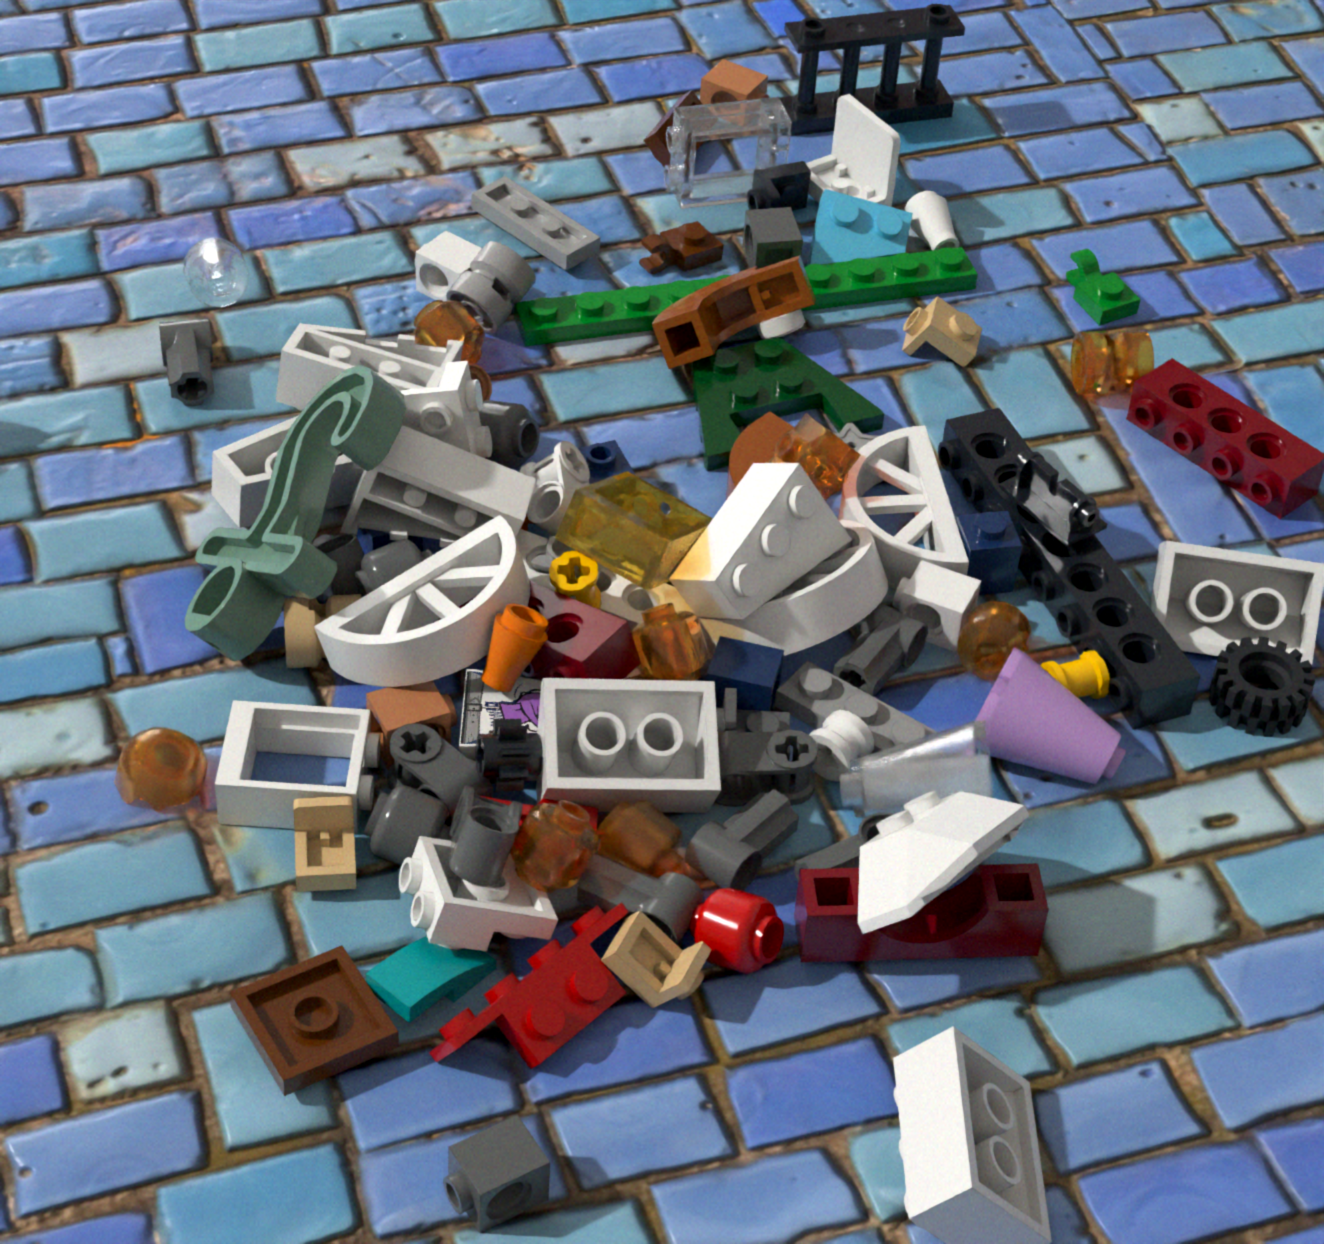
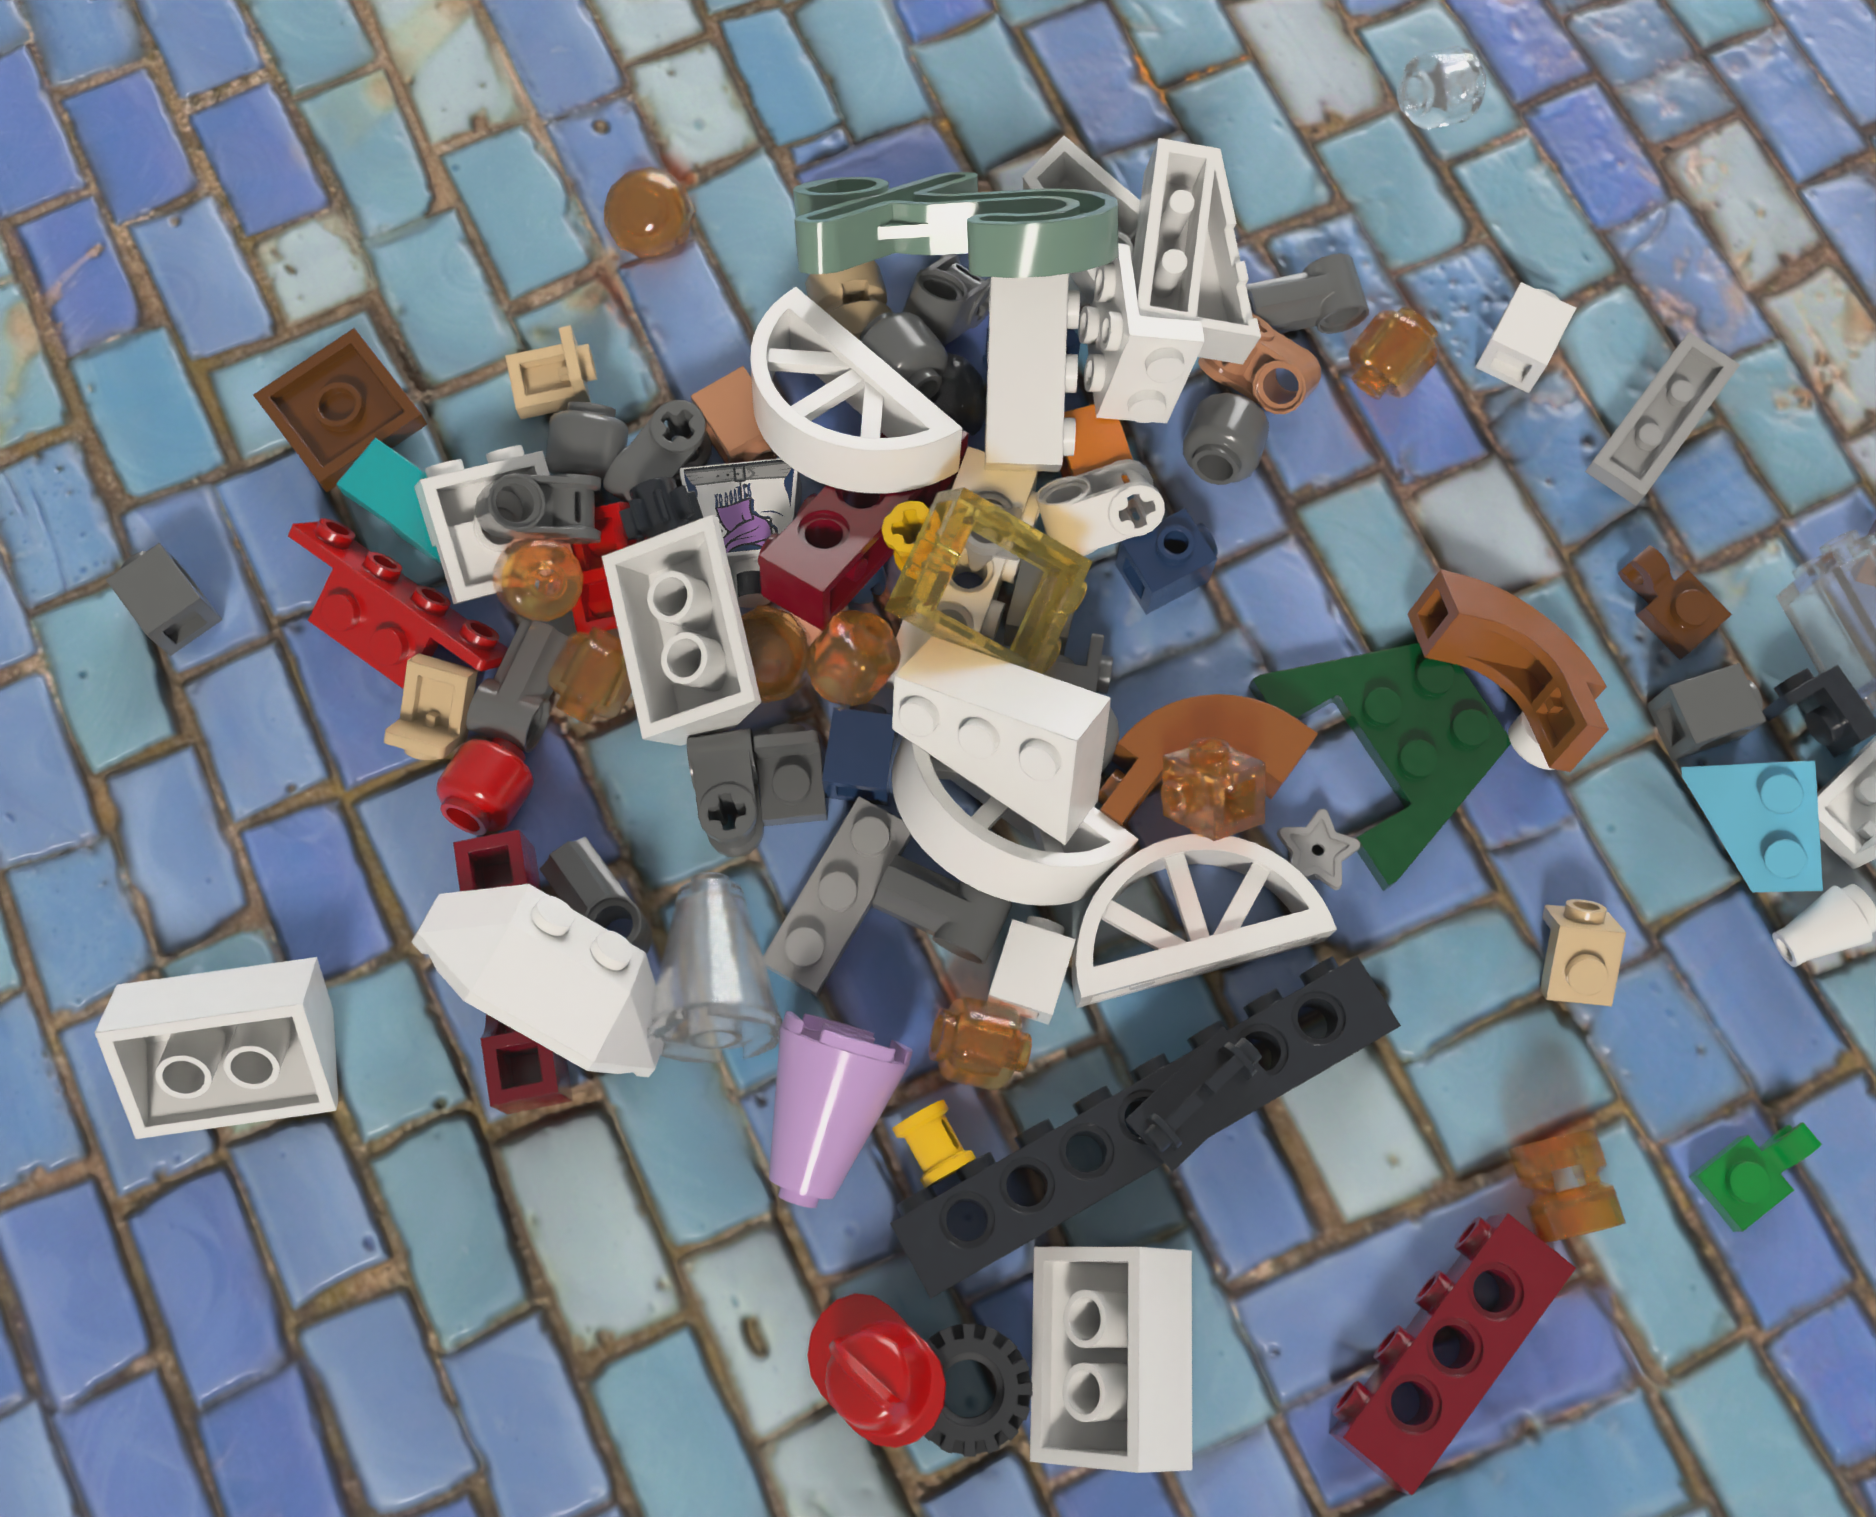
camera: 85 degrees right, 30 degrees up
dark grey piece [159,318,214,406] -> none
white window [215,700,381,833] -> none
light grey wheel [446,241,536,334] -> none
orange cone [481,603,548,692] -> none
green plate [514,247,978,347] -> none
dark grey piece [685,789,799,891] -> none
white wheel [809,710,874,782] -> none
dark blue brick [956,511,1022,595] -> none
none -> red piece [807,1293,946,1448]

